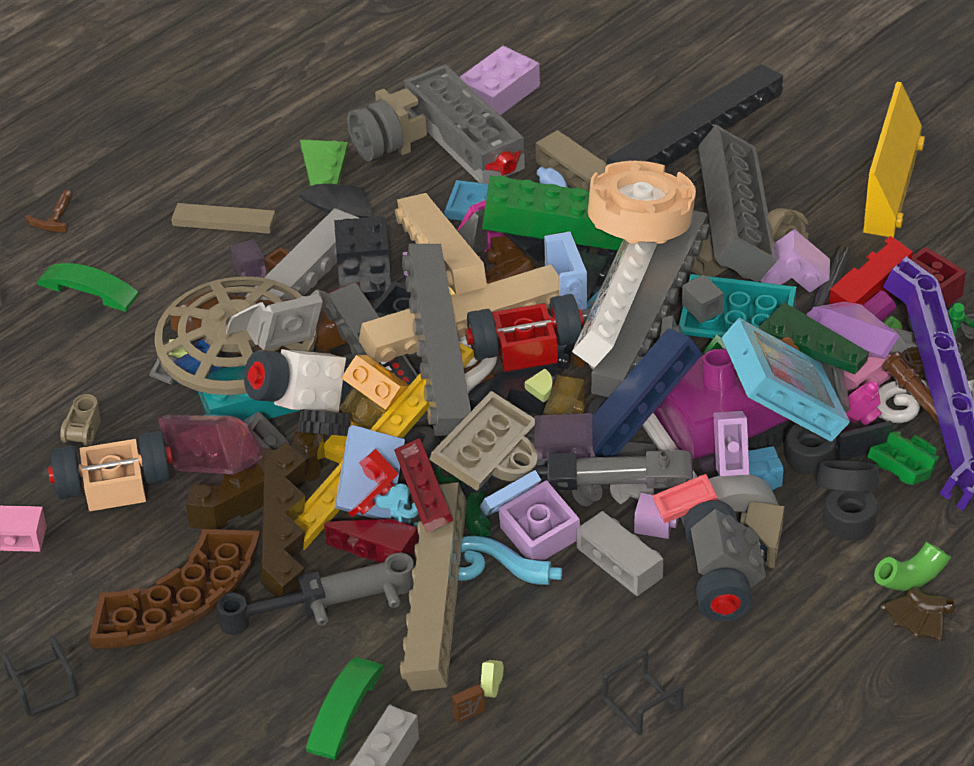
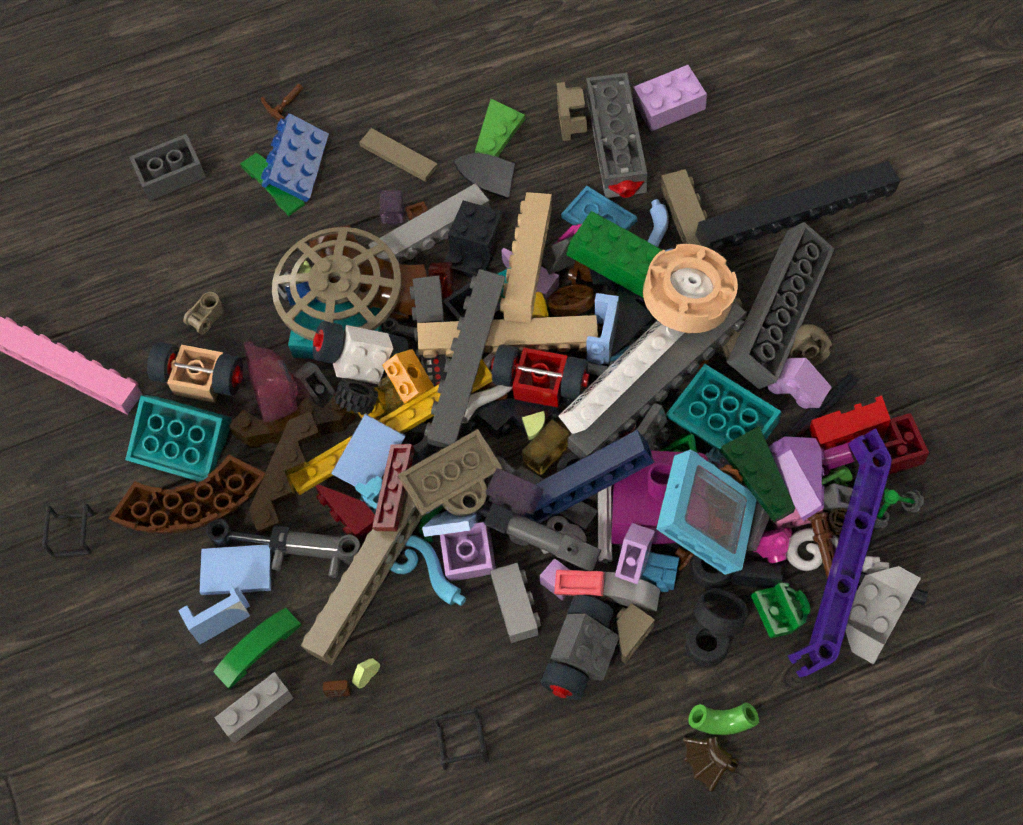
camera: 30 degrees right, 20 degrees up
light grey piece [226,290,330,350] -> none
dark grey wheel [347,99,403,162] -> none
red bracket [348,449,398,517] -> none
dark grey brick [682,275,724,323] -> none
yellow slope [863,82,925,238] -> none
none -> teal slope [125,395,232,482]
none -> light blue panel [178,582,250,644]
none -> light blue tile [200,545,272,595]
none -> bracket [261,113,329,202]
none -> reddish brown plant [674,547,694,571]

